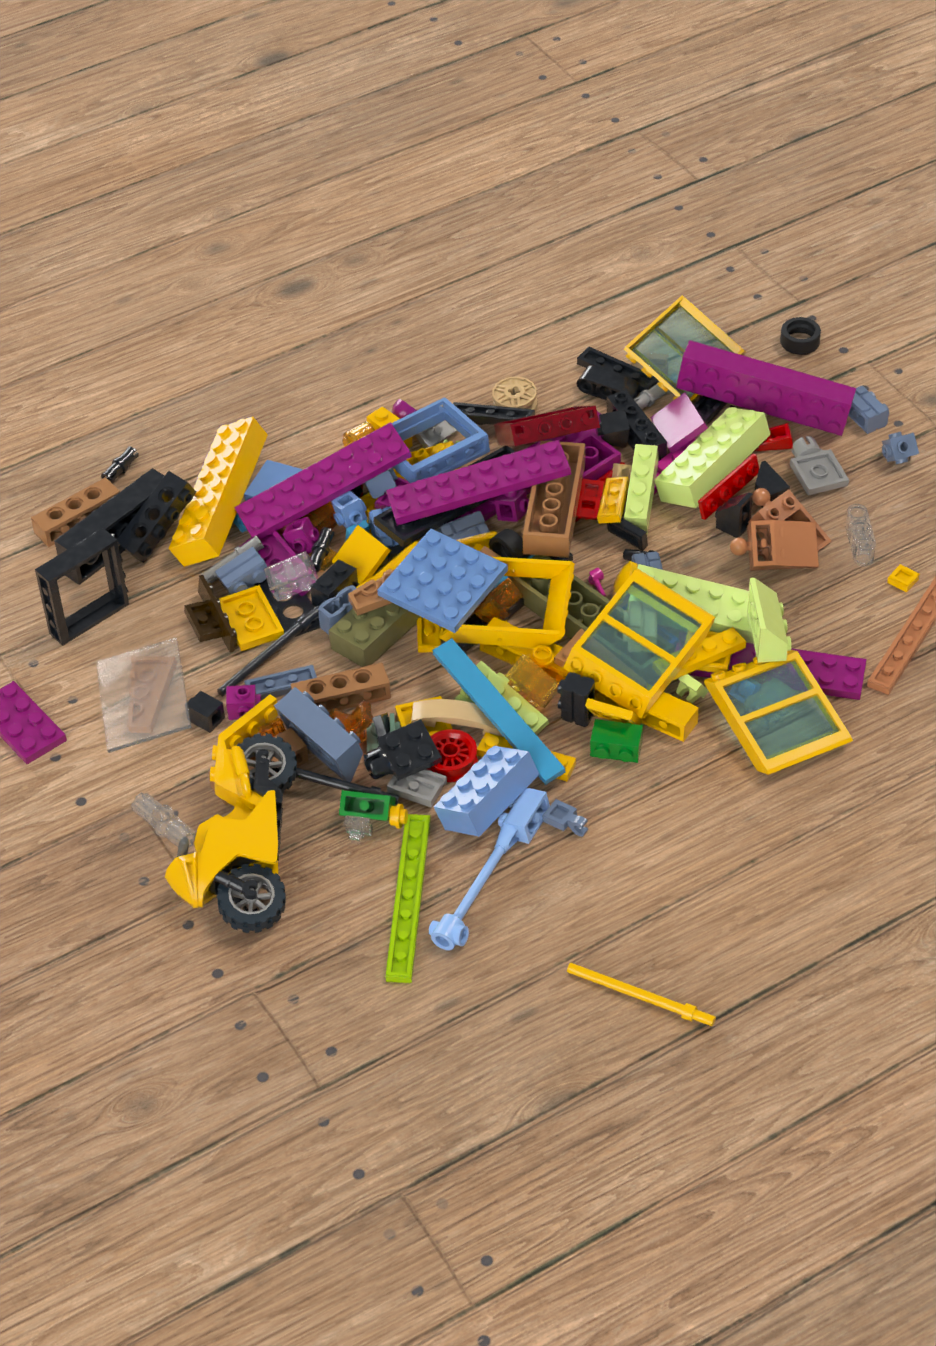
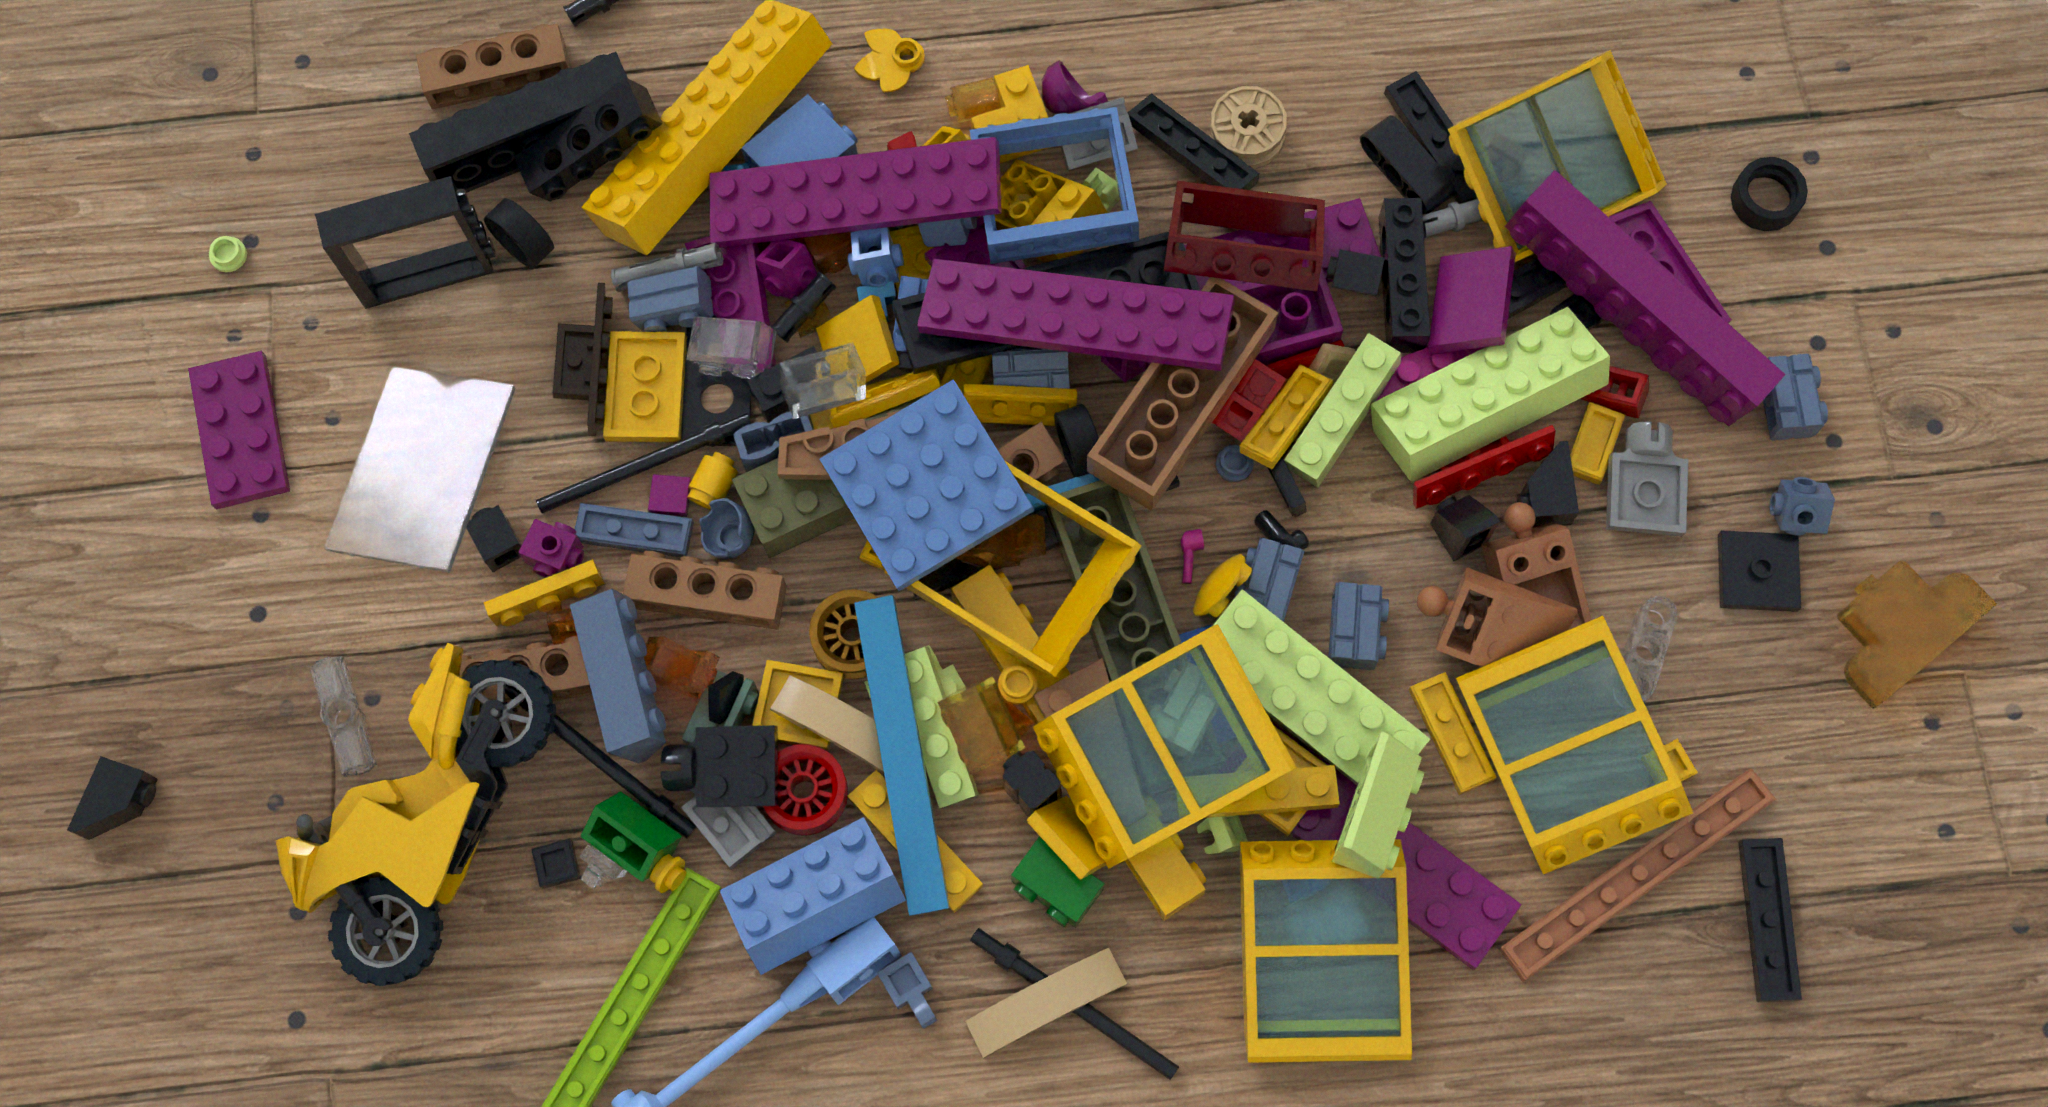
camera: 25 degrees right, 25 degrees up
none -> black slope [67,756,158,840]
none -> black tyre [483,198,555,269]
none -> black tile [531,838,581,889]
none -> magenta tile [648,474,691,517]
none -> yellow brick [687,452,738,510]
none -> sand blue hair [699,498,755,560]
none -> clear brick [780,342,866,419]
none -> pearl gold wheel [809,589,878,679]
none -> yellow plate [854,28,925,92]
none -> tan slope [965,948,1127,1058]
none -> black bar [970,928,1179,1080]
none -> sand blue plate [1216,445,1254,482]
none -> sand blue brick [1328,582,1389,670]
none -> yellow tile [1408,672,1497,795]
none -> window [1456,616,1693,875]
none -> yellow tile [1570,402,1625,485]
none -> black plate [1718,530,1801,612]

